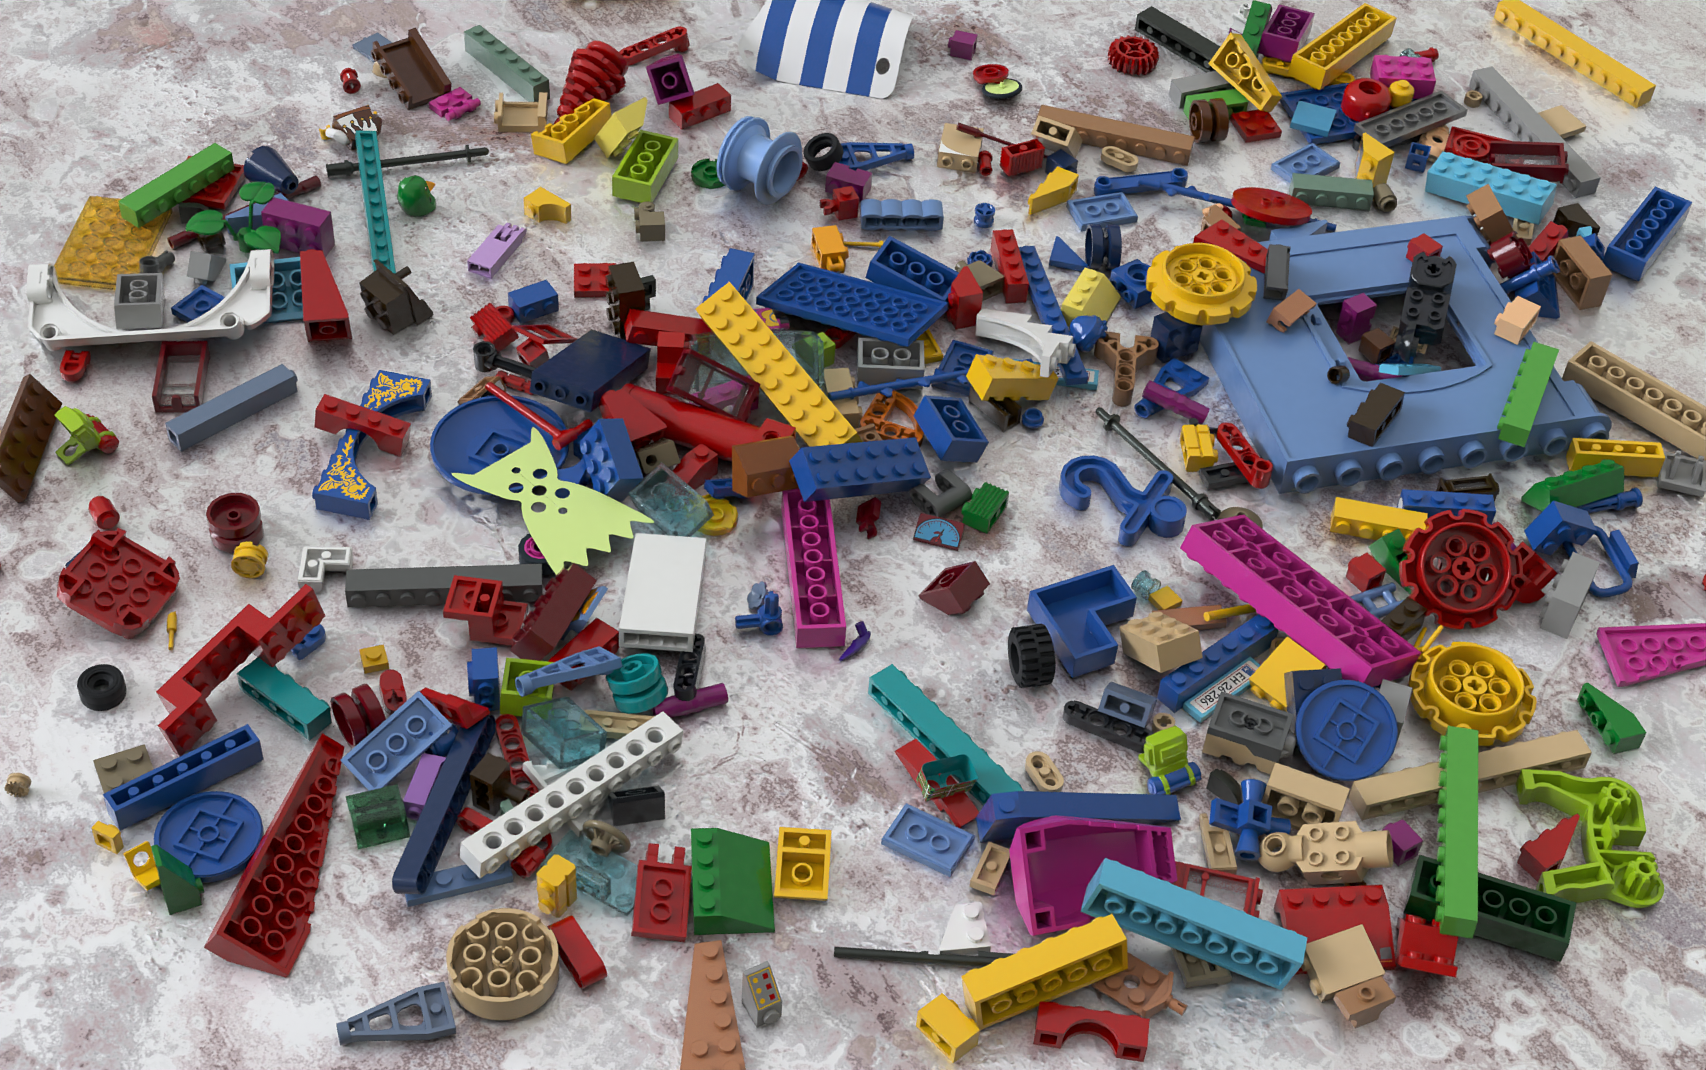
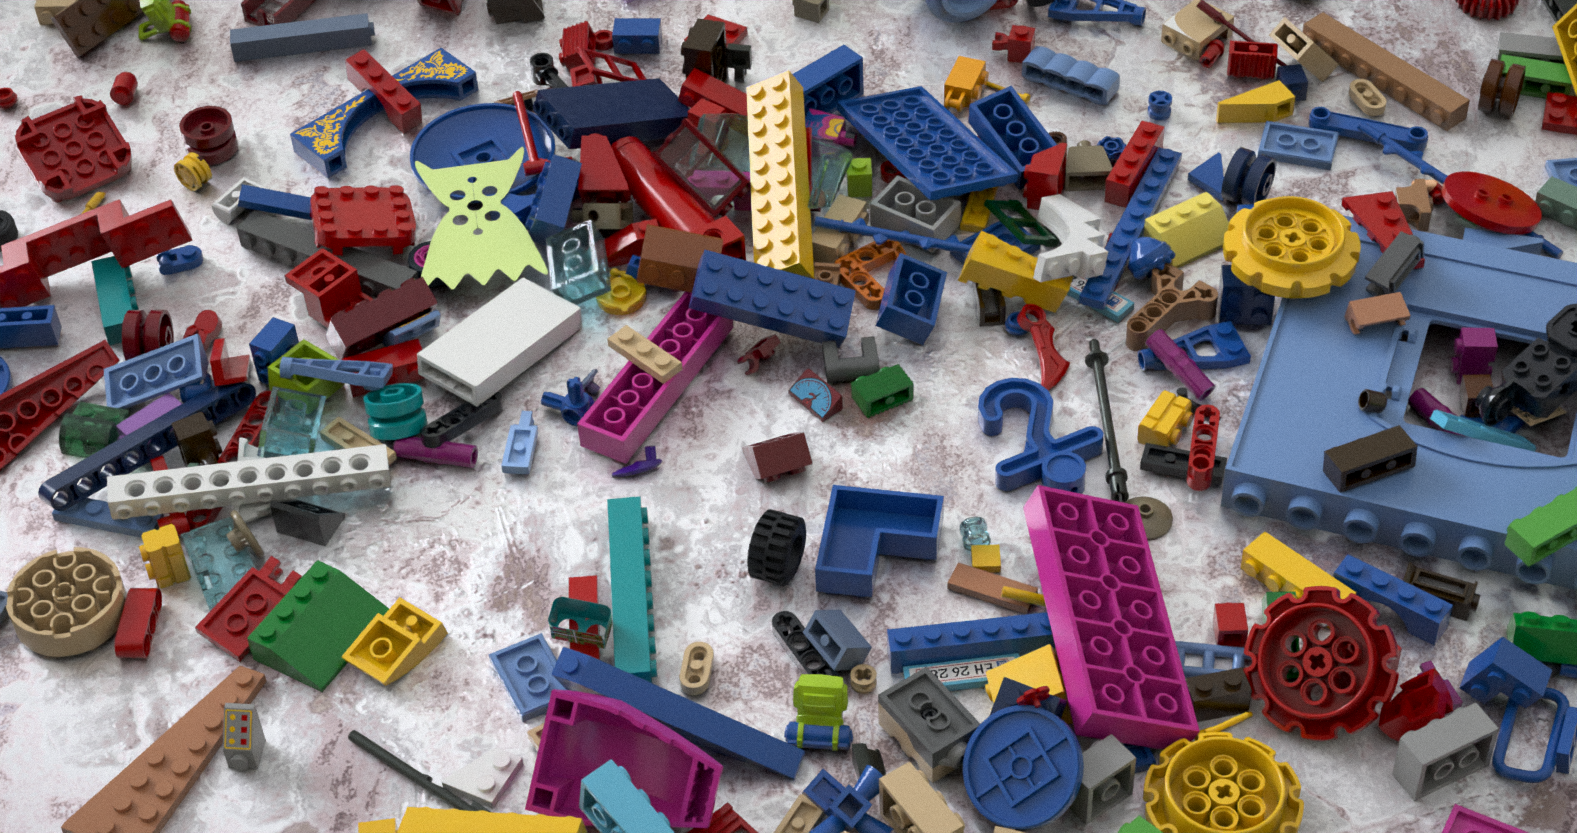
camera: 40 degrees right, 0 degrees up
yellow plate [359,644,389,674] -> none
magenta brick [825,162,872,202] -> none
tan brick [1119,612,1203,673] -> none
none -> blue tile [238,184,312,220]
none -> red plate [310,185,416,256]
none -> light blue hinge [501,411,538,474]
none -> tan plate [607,325,682,384]
none -> dark green window [984,199,1060,248]
none -> red plant [1016,686,1050,708]
none -> red piece [1017,303,1070,391]

